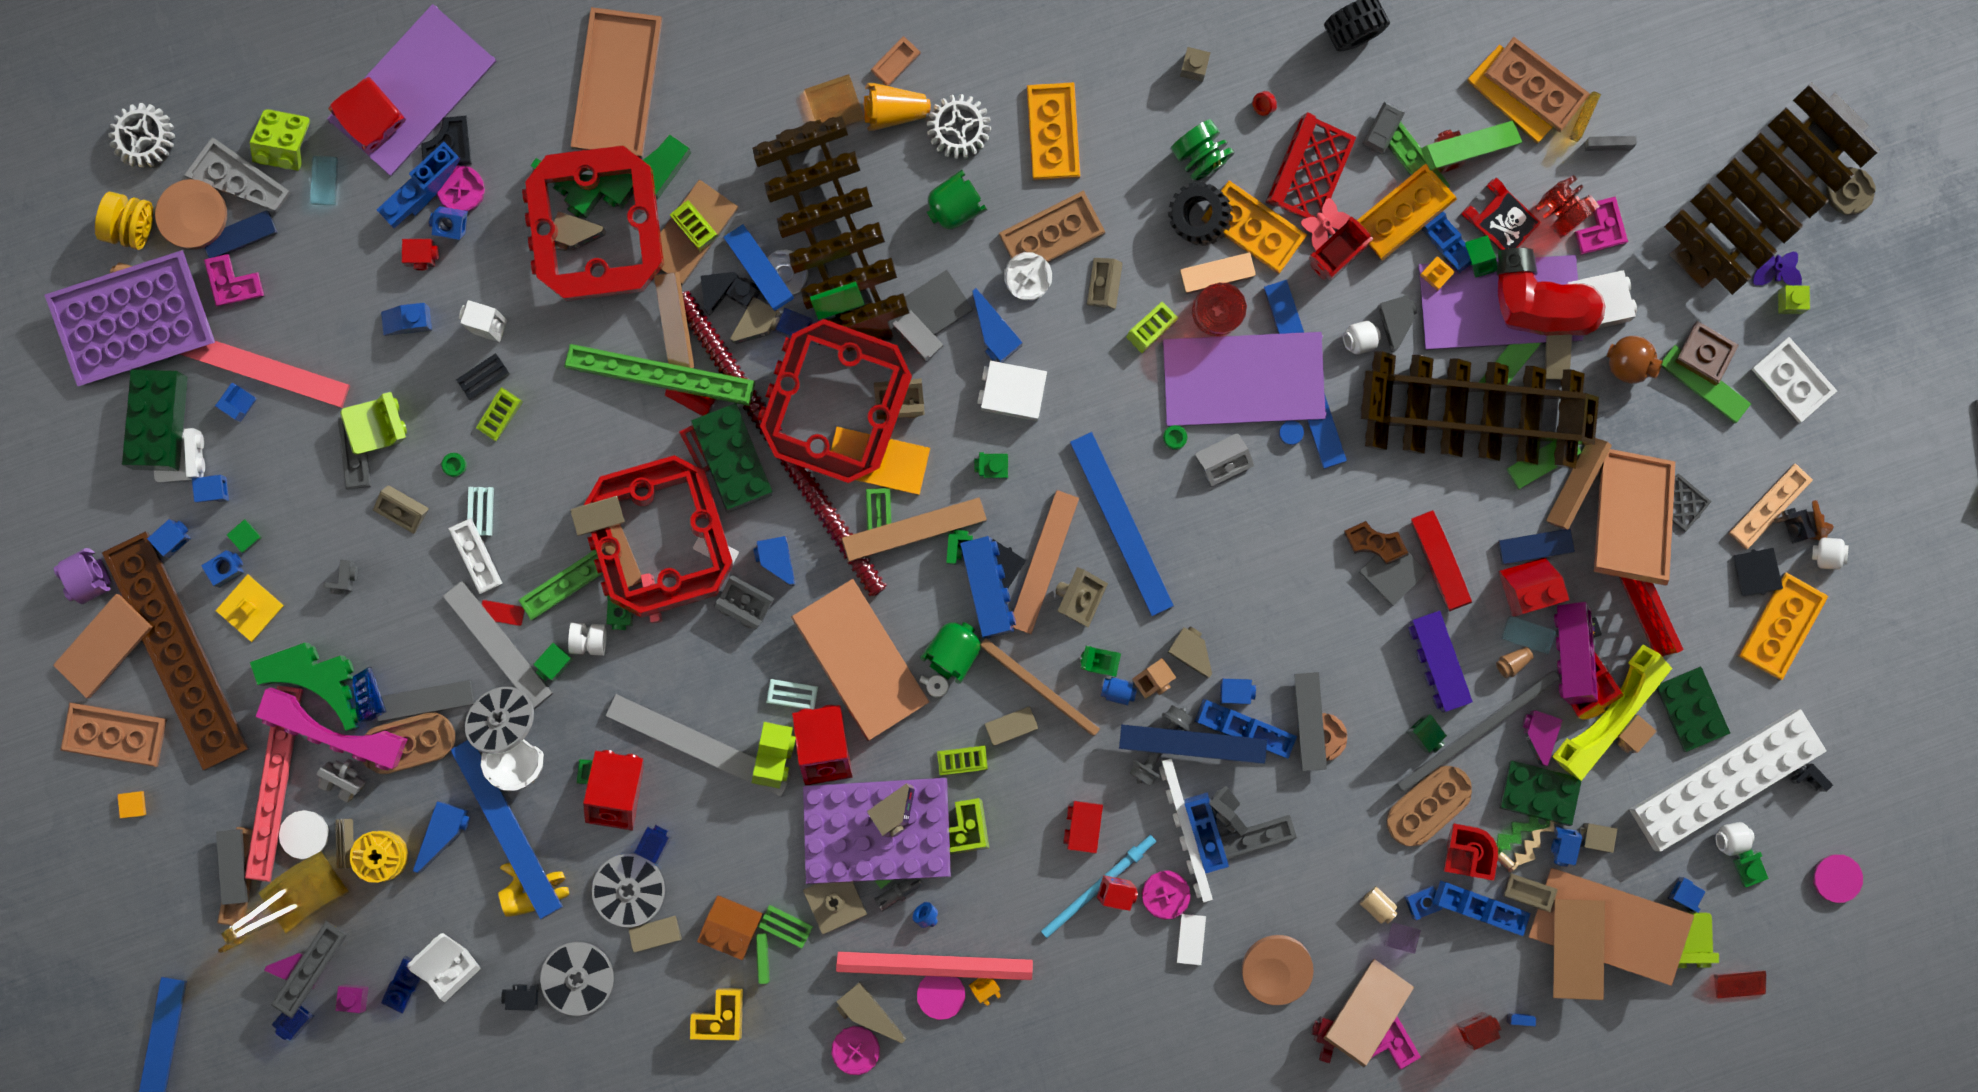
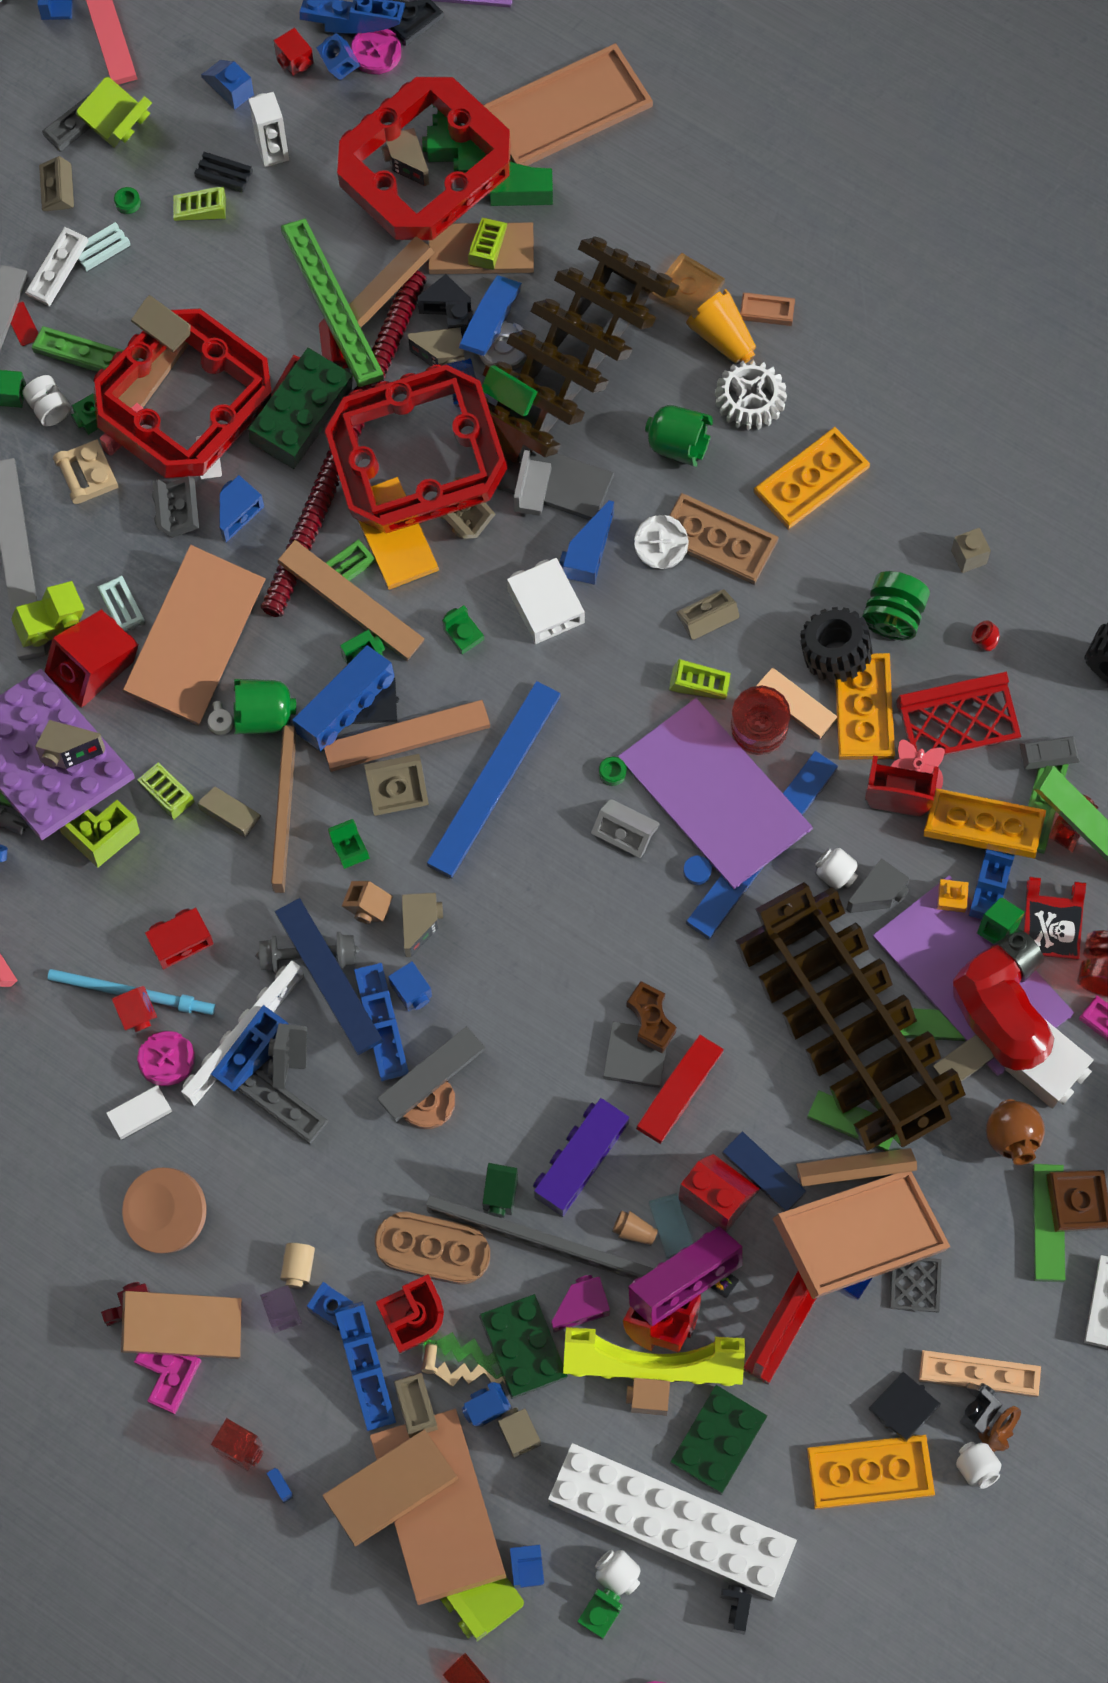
camera: 55 degrees right, 15 degrees down
blue brick [1101,677,1137,706] -> none
none -> tan plate [53,439,119,504]

